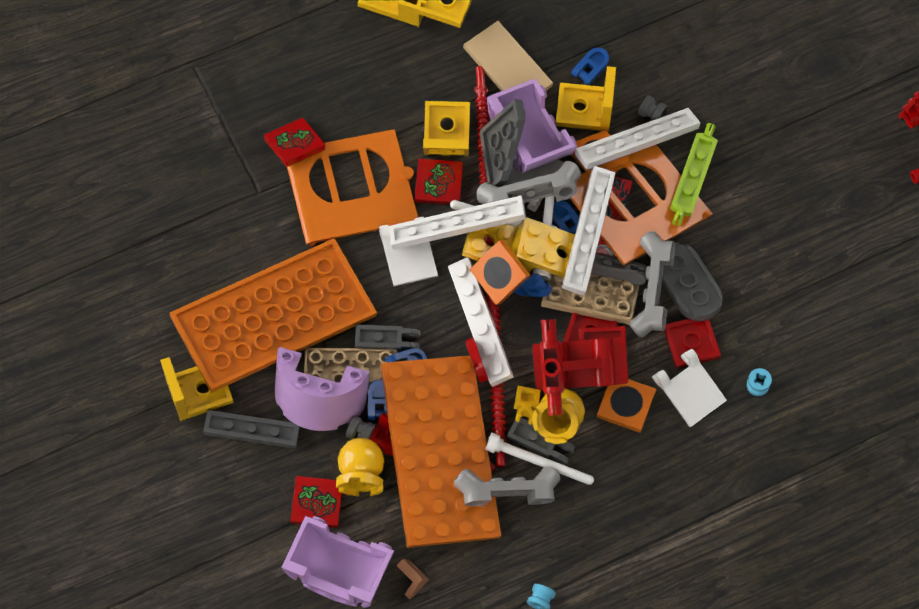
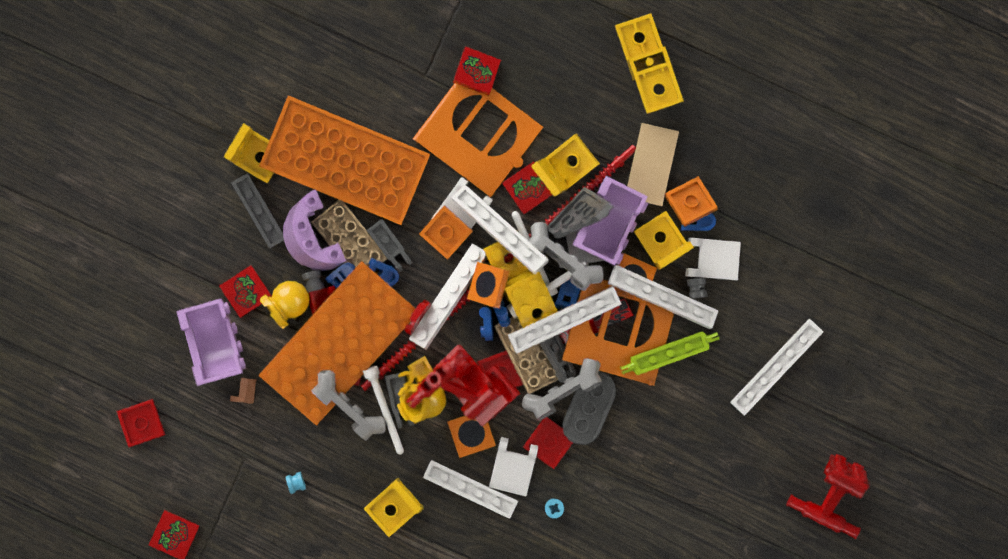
camera: 55 degrees right, 20 degrees up
none -> yellow bracket [364,478,424,537]
none -> orange tile [419,205,473,260]
none -> white plate [423,460,518,519]
none -> blue plate [479,306,493,341]
none -> orange tile [665,176,718,227]
none -> white flag [685,238,741,280]
none -> white plate [730,319,823,416]

